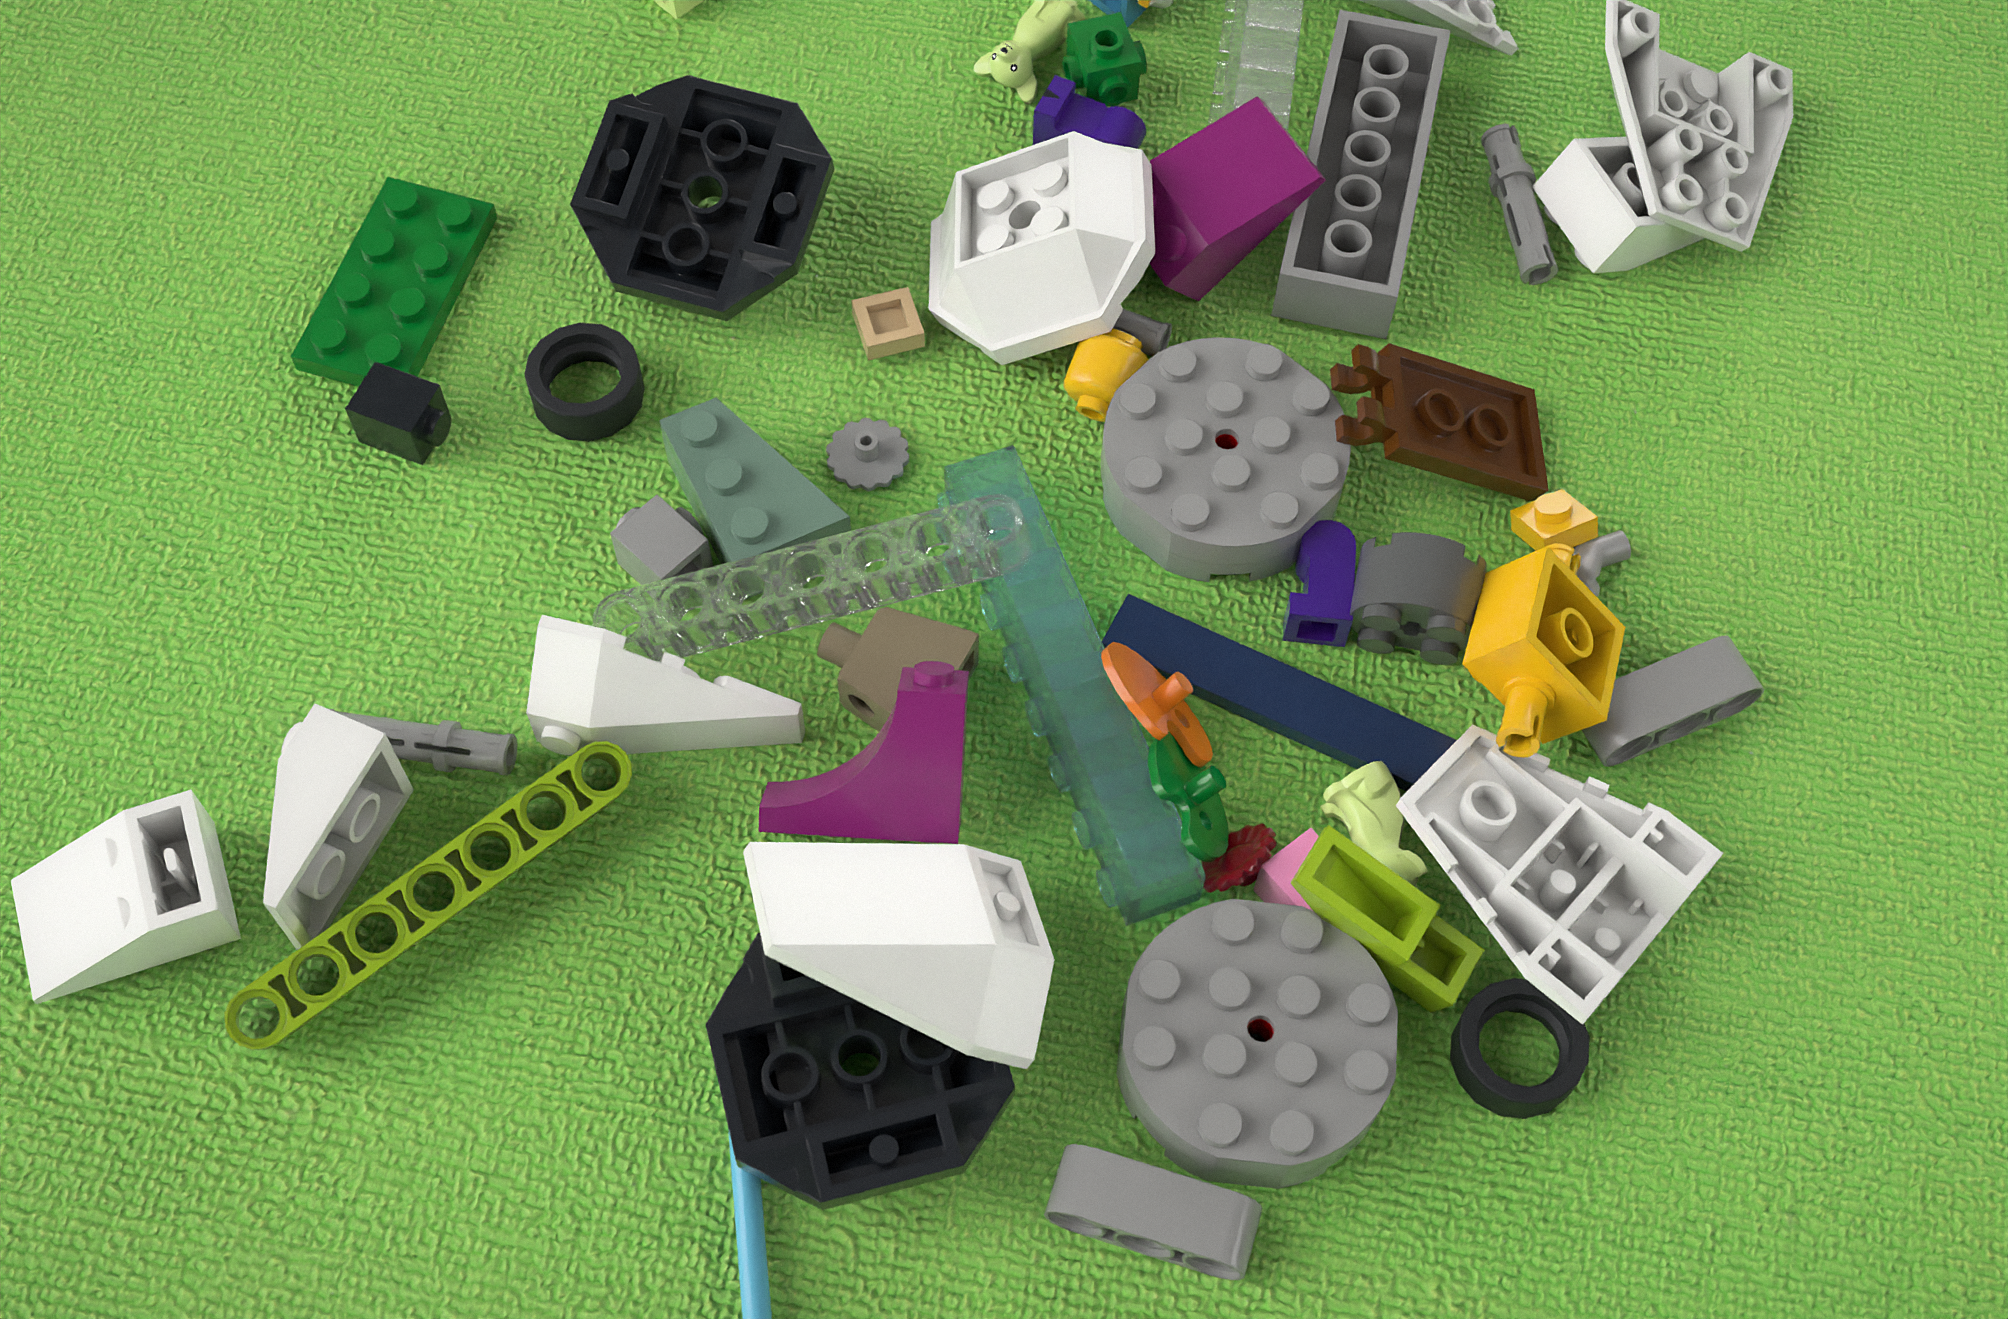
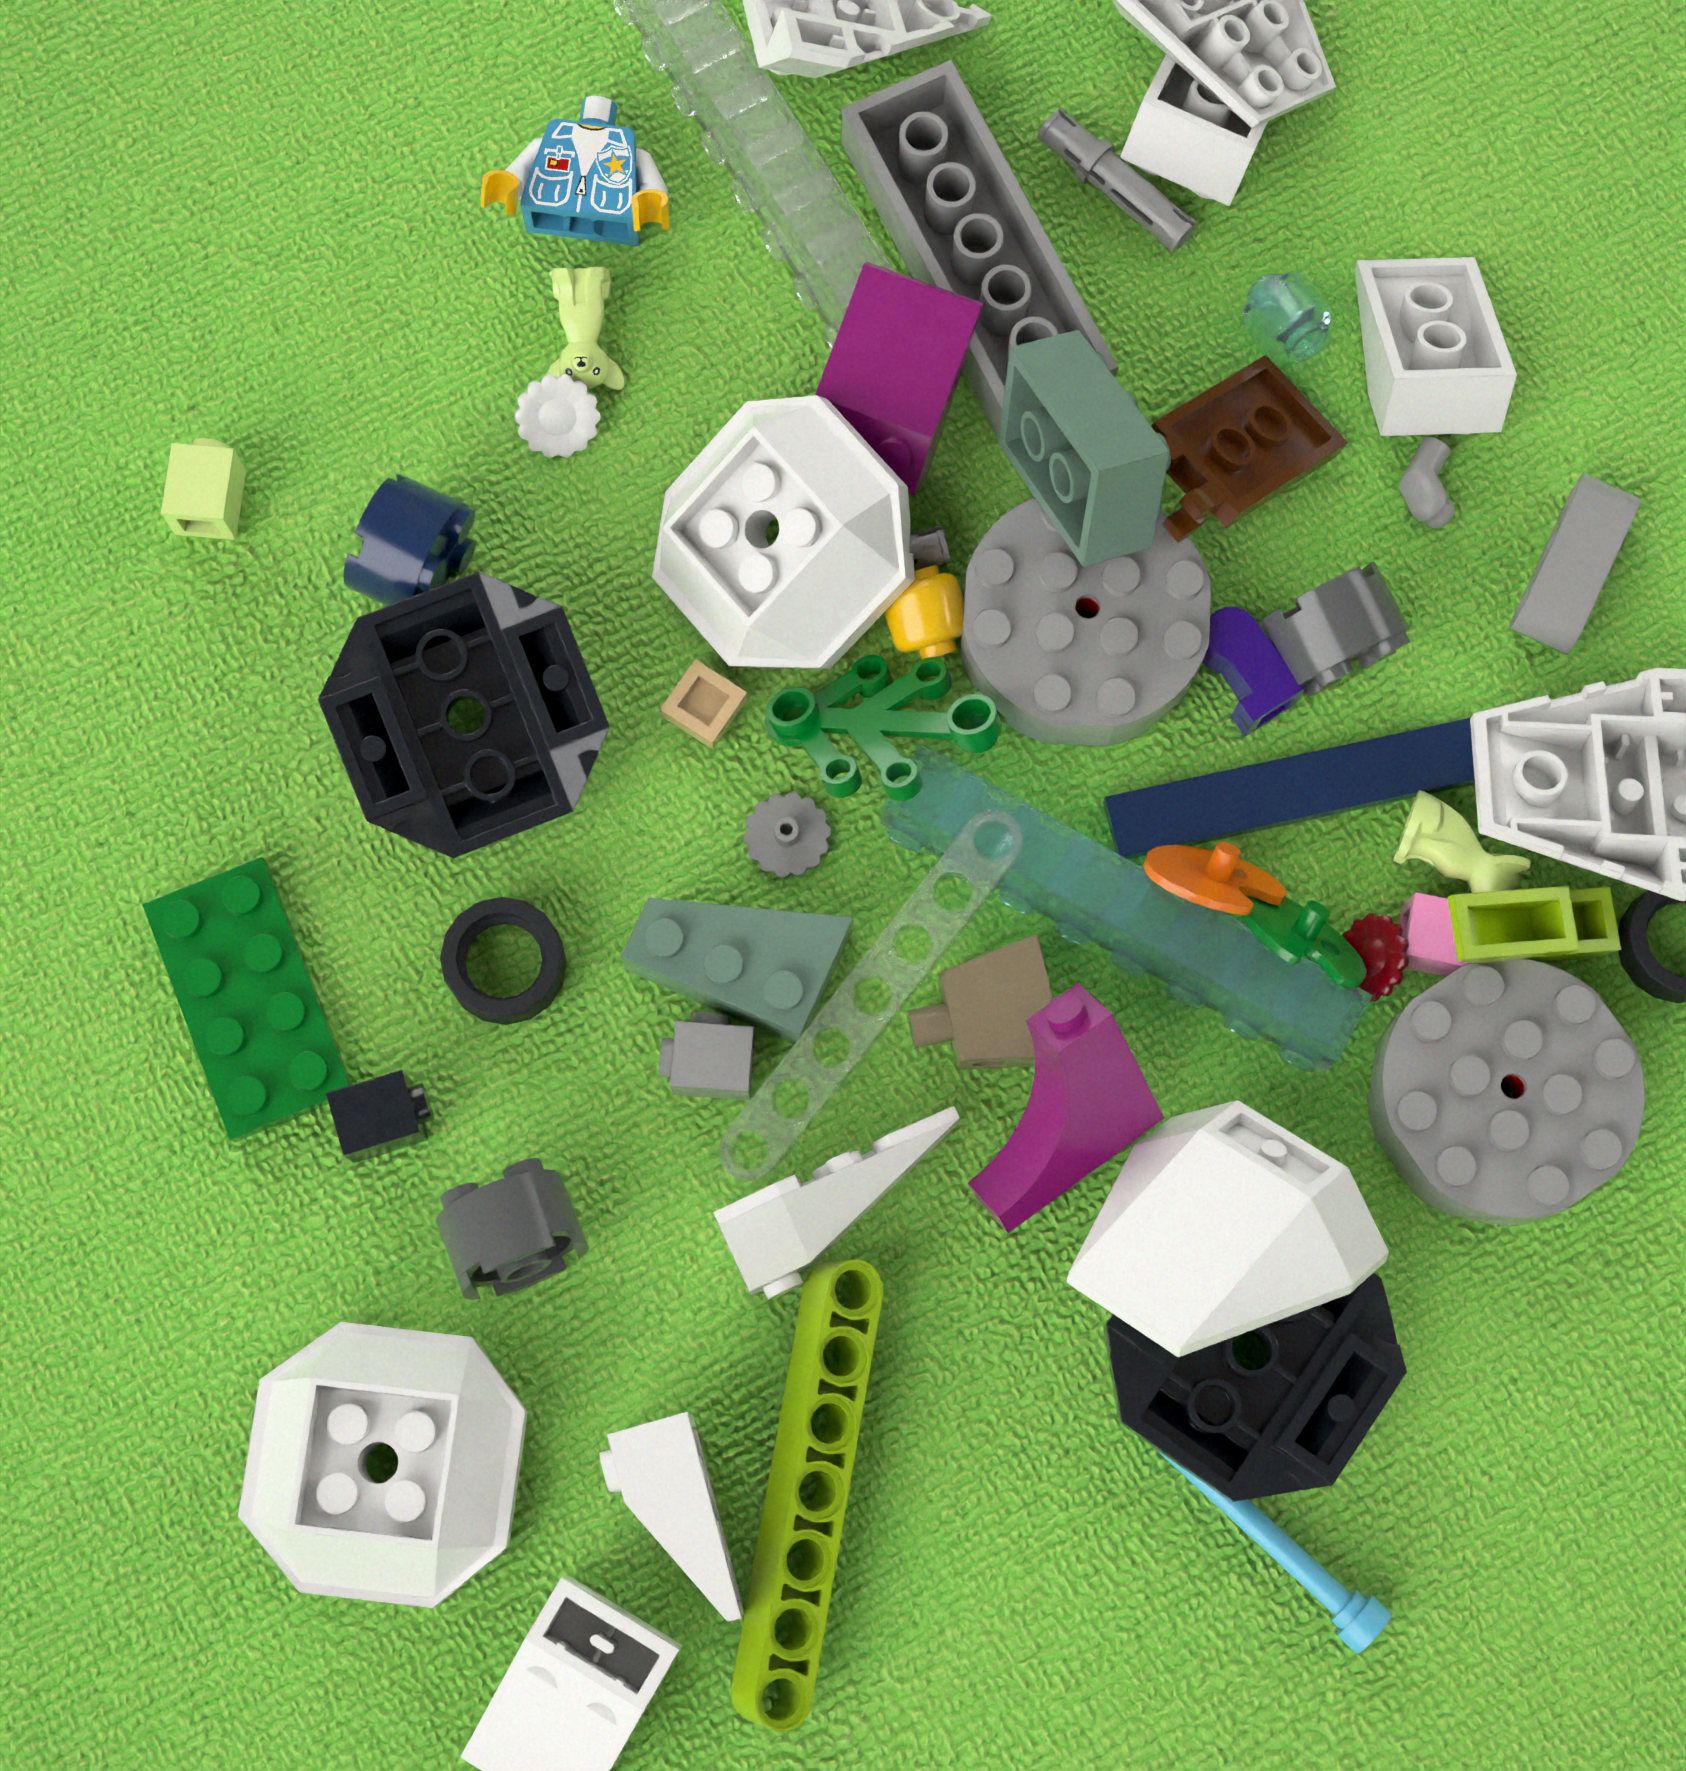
camera: 40 degrees left, 15 degrees up
light grey pin [327,708,517,775] -> none
dark purple leg [1032,75,1147,149] -> none
light grey beam [1044,1144,1263,1280] -> none
green brick [1062,12,1147,107] -> none
yellow brick [1462,543,1626,758] -> none
yellow plate [1510,489,1598,551] -> none
none -> white piece [238,1322,528,1608]
none -> dark blue brick [343,474,476,606]
none -> dark grey brick [436,1158,589,1300]
none -> white piece [514,374,601,458]
none -> green plant [765,655,1002,801]
none -> sand green brick [998,329,1171,567]
none -> clear light blue head [1241,271,1333,363]
none -> white slope [1355,257,1517,436]

